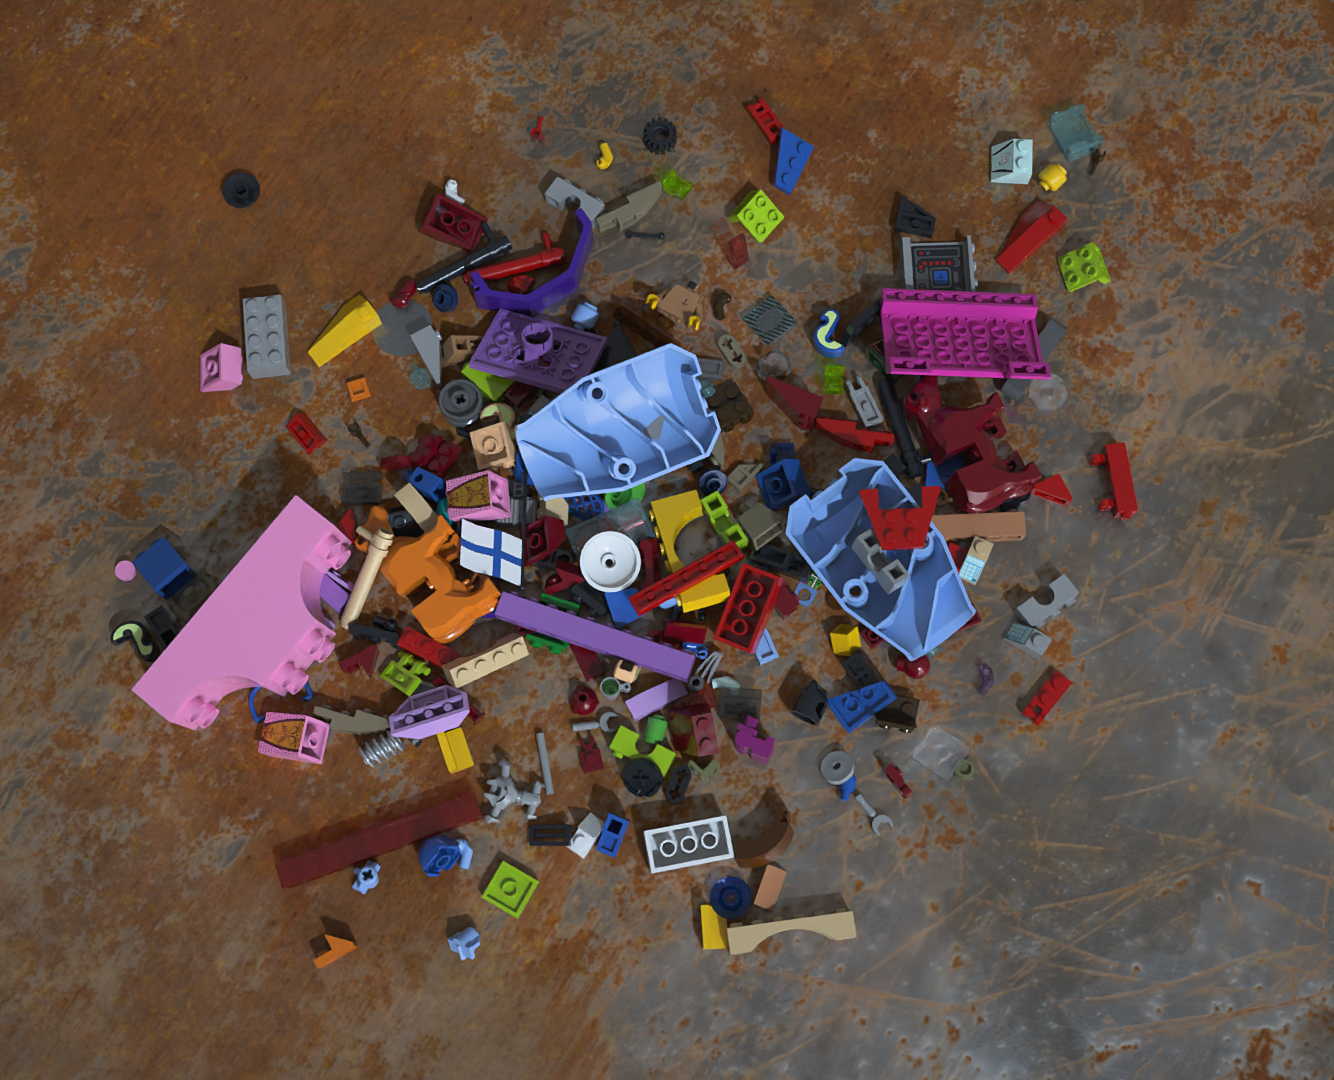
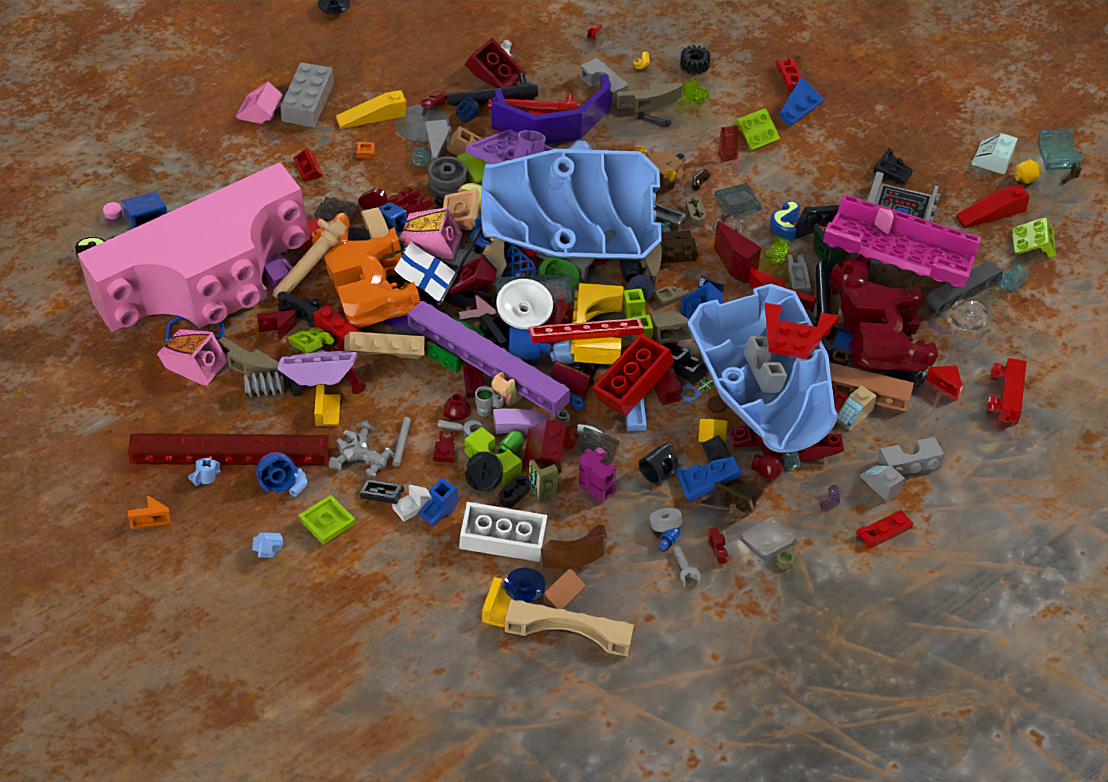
camera: 15 degrees right, 25 degrees down
dark brown hand [348,422,370,448] -> none
light grey piece [694,650,724,684] -> none
none -> bright pink slope [875,208,894,234]
none -> clear light blue brick [1000,262,1029,294]

